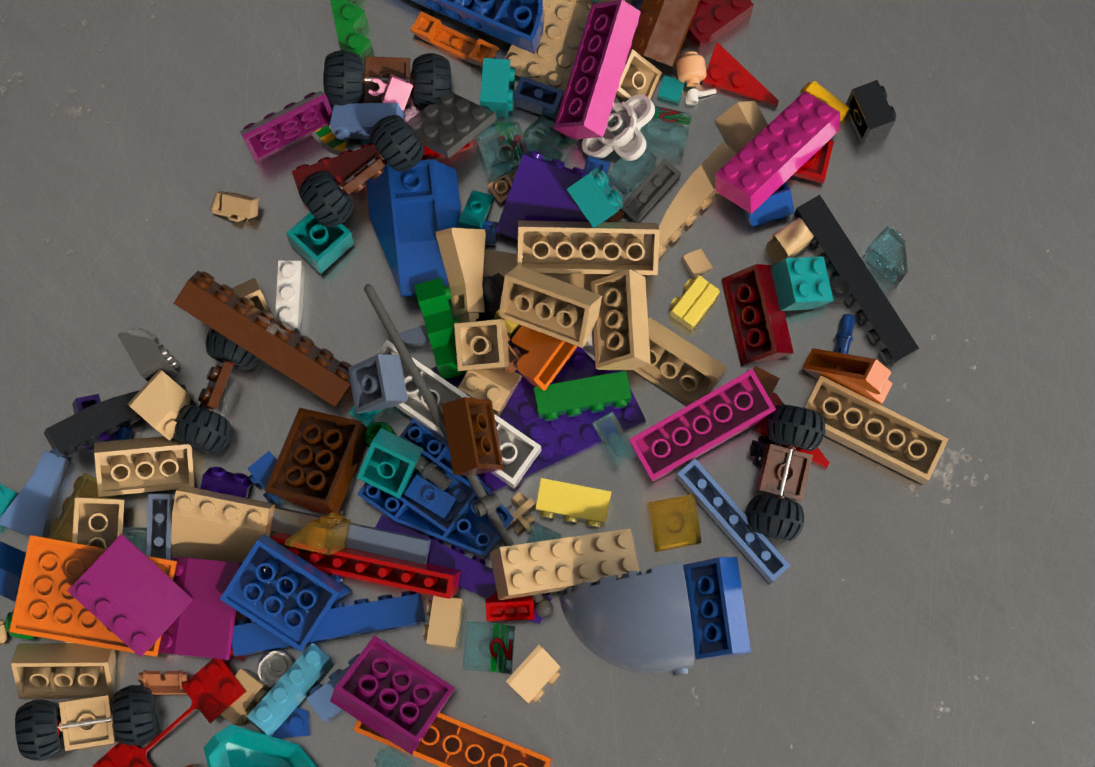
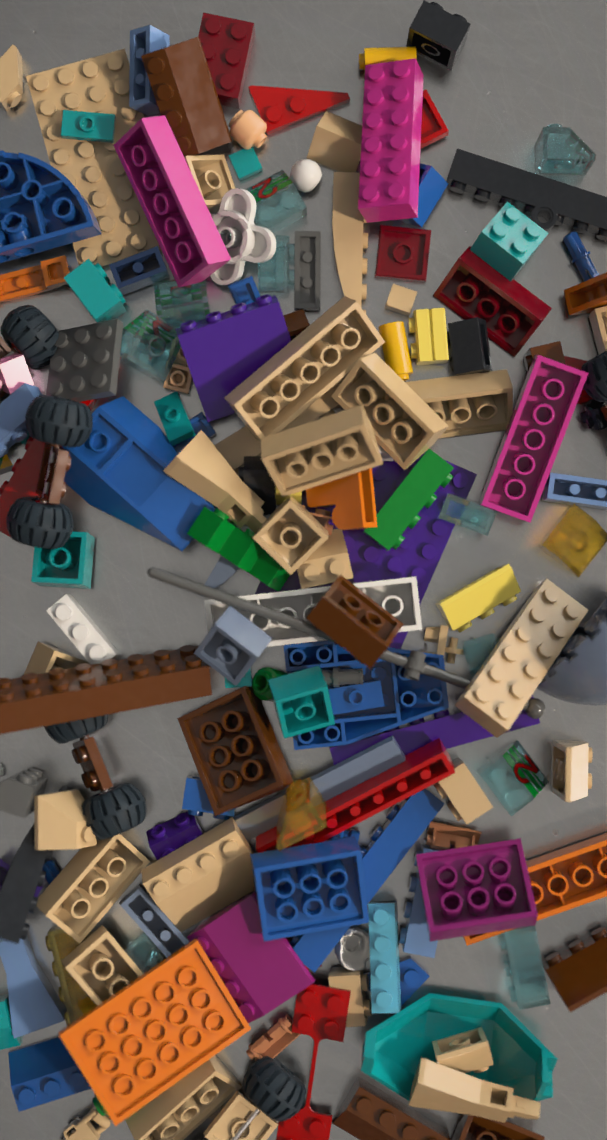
camera: 40 degrees left, 10 degrees up
magenta slope [67,533,193,657] -> none
red slope [485,592,534,621] -> none
teal brick [567,167,623,228] -> none
white hand [685,88,716,105] -> none
tan piece [766,218,814,263] -> none
none -> white piece [290,159,322,192]
none -> dark red tile [375,225,431,283]
none -> yellow brick [378,321,413,381]
none -> nougat hinge [425,821,481,850]
none -> black piece [447,317,492,376]

